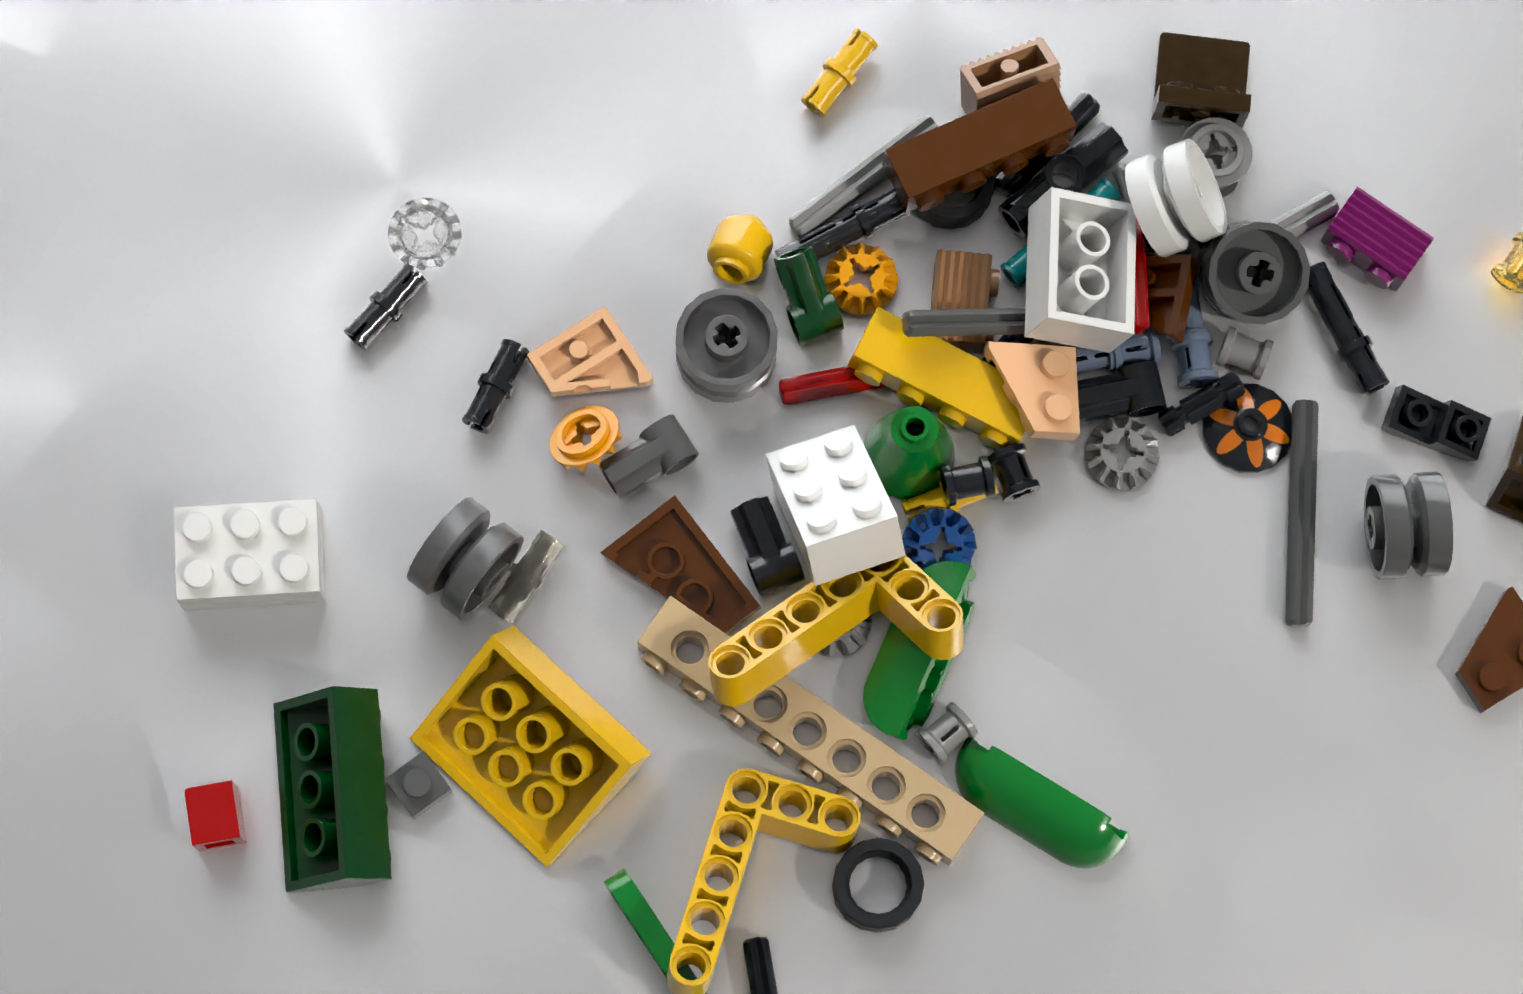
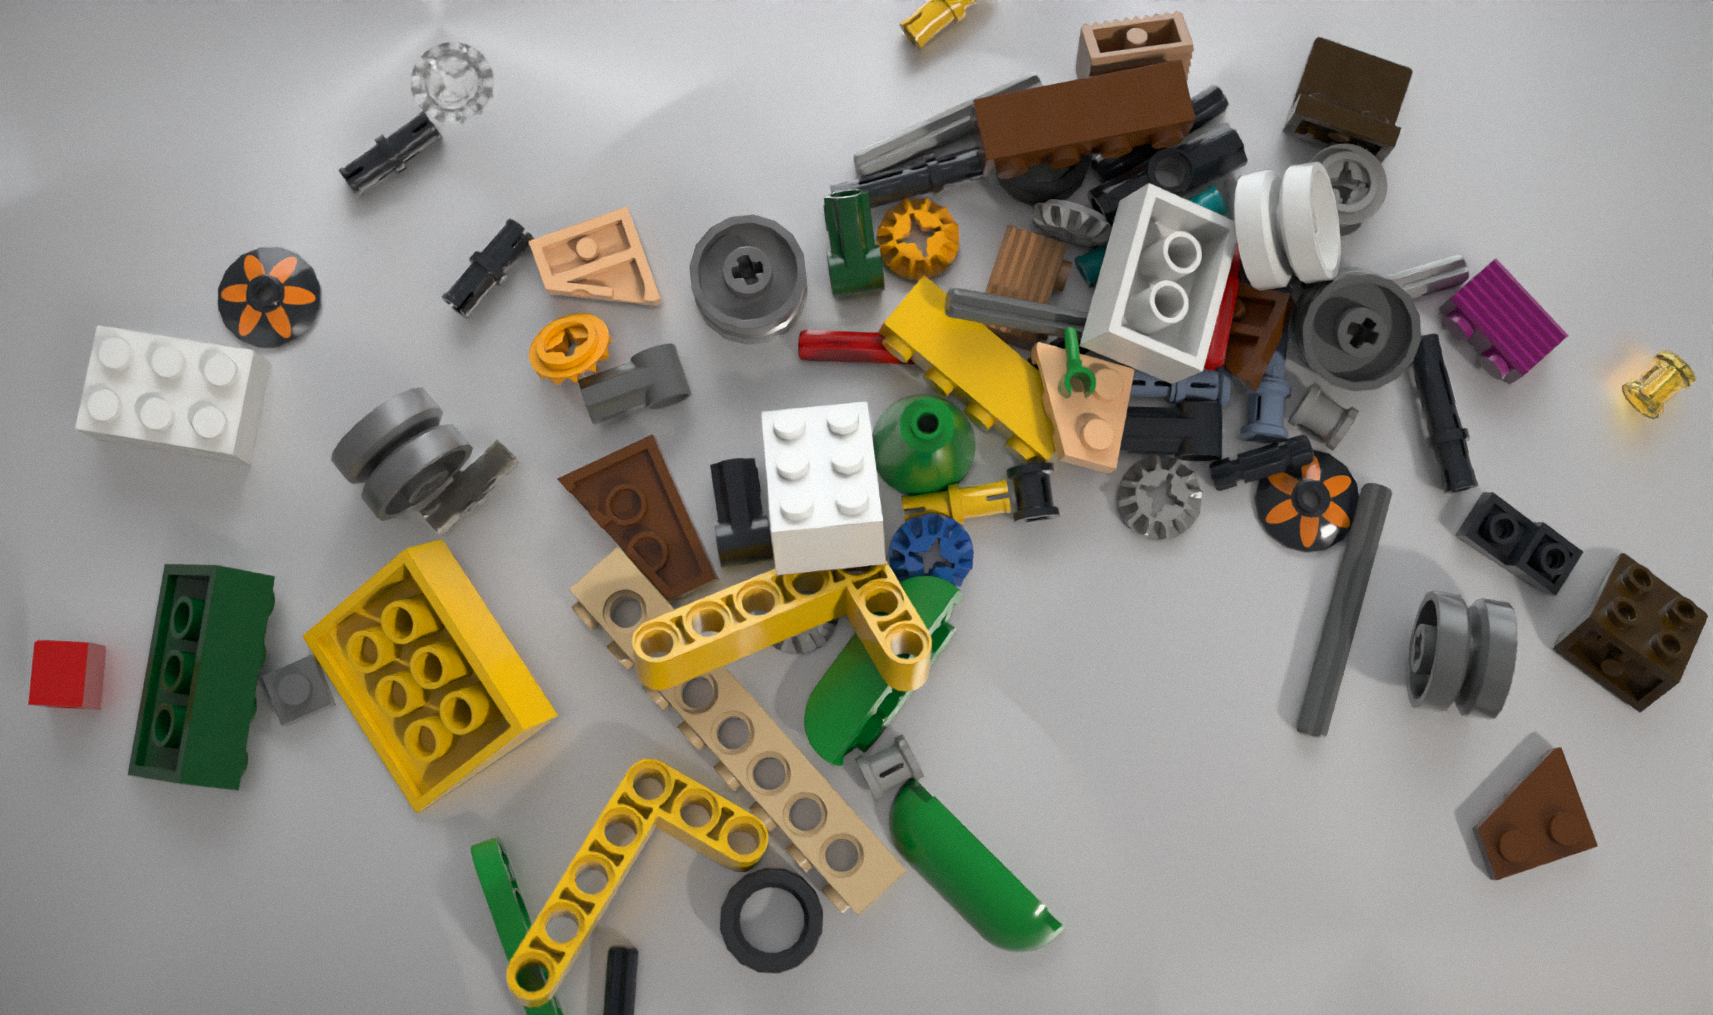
camera: 15 degrees right, 5 degrees up
yellow head [707,214,773,285] -> none
black bush [939,456,996,506] -> none
none -> black dish [218,247,322,348]
none -> light grey gear [1031,199,1112,247]
none -> green hand [1058,327,1096,399]

